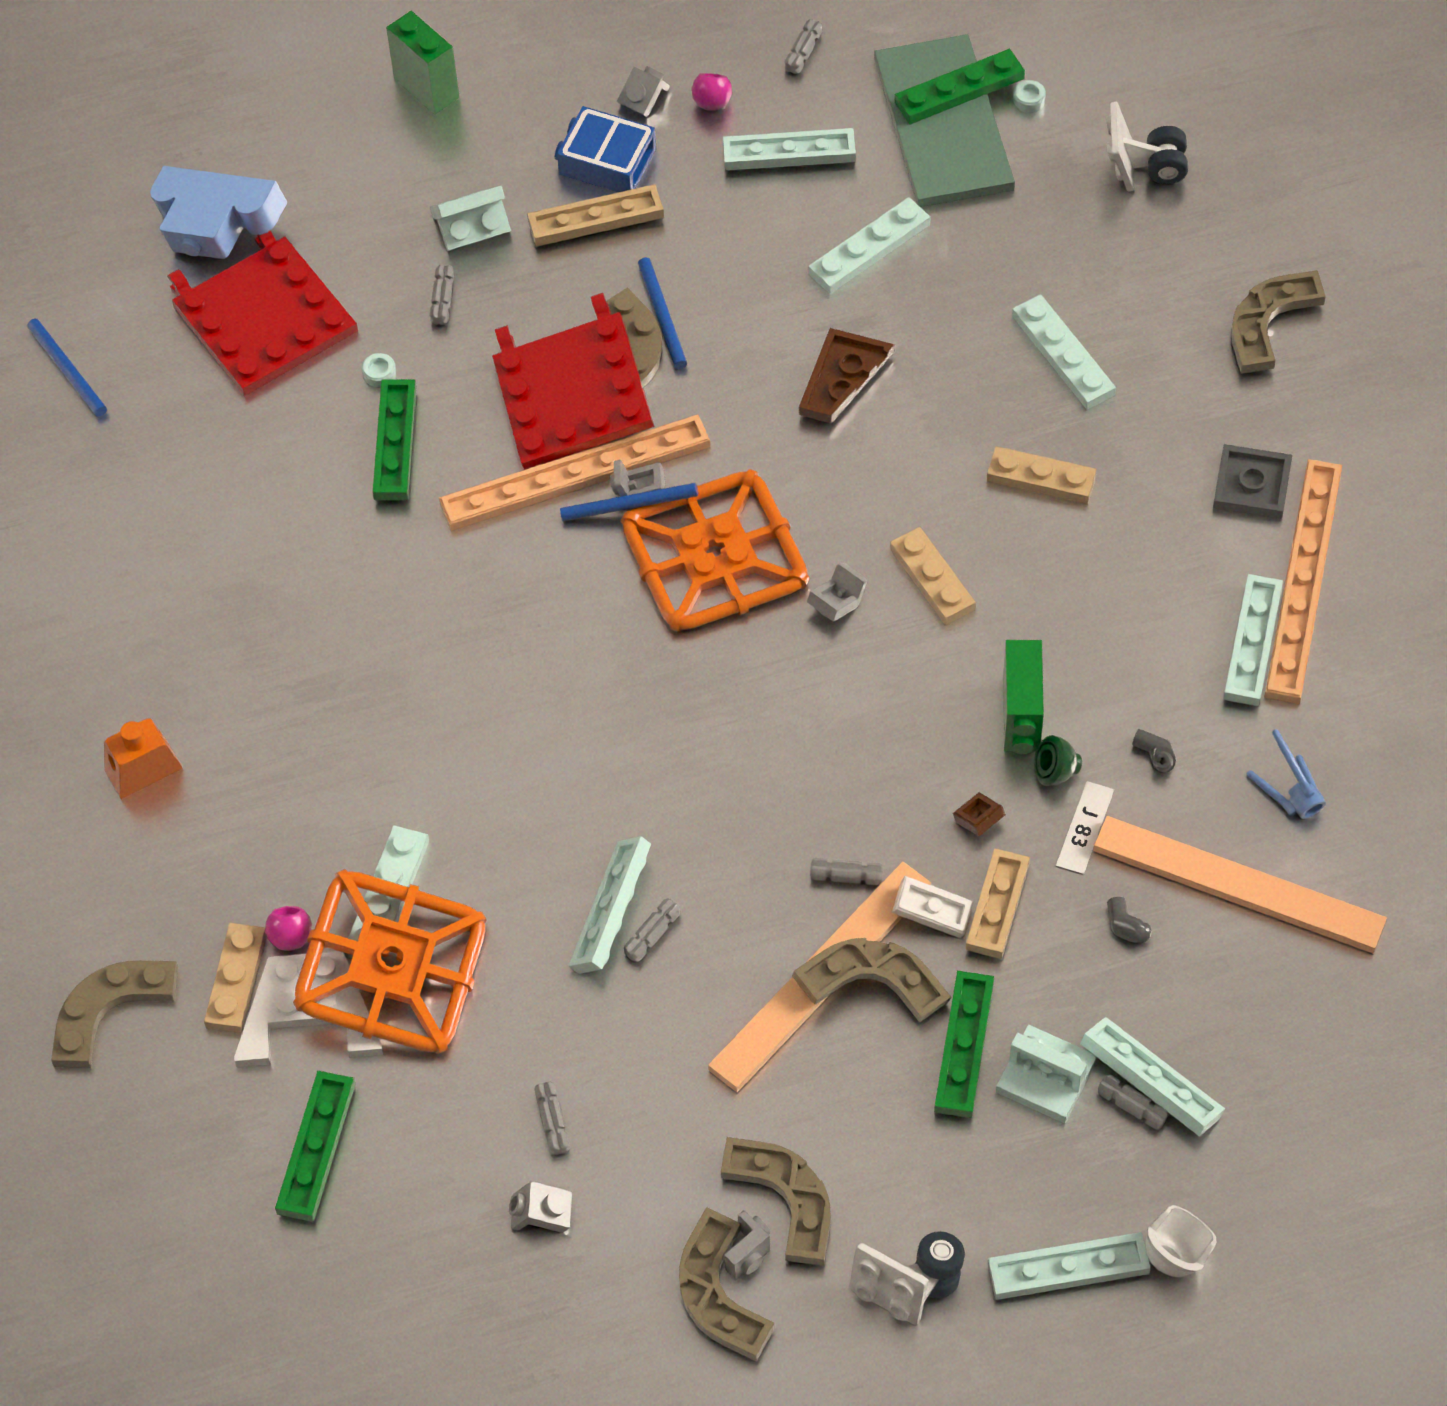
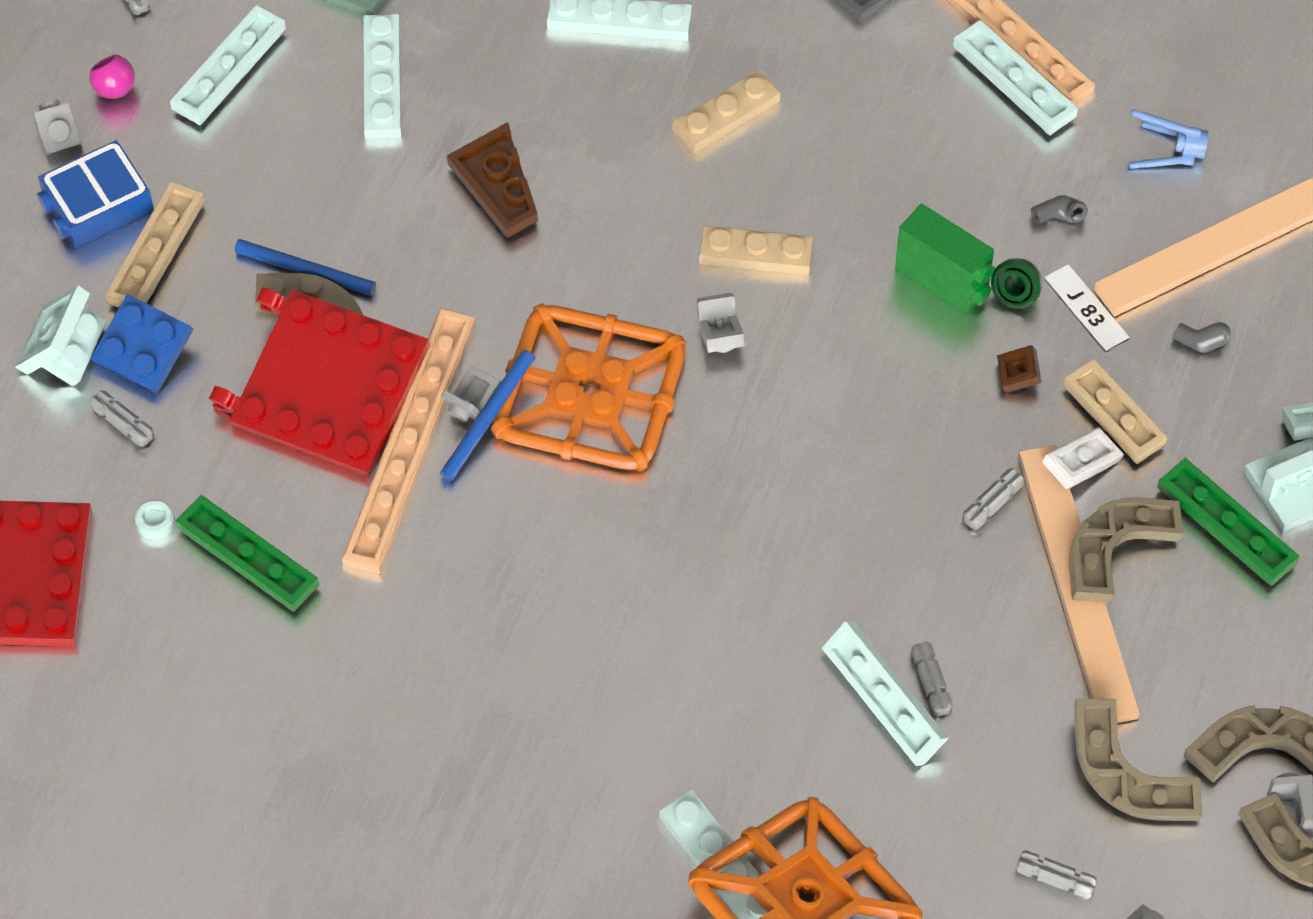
camera: 55 degrees left, 0 degrees up
none -> blue plate [90,294,194,394]
none -> dark tan plate [1074,699,1202,821]

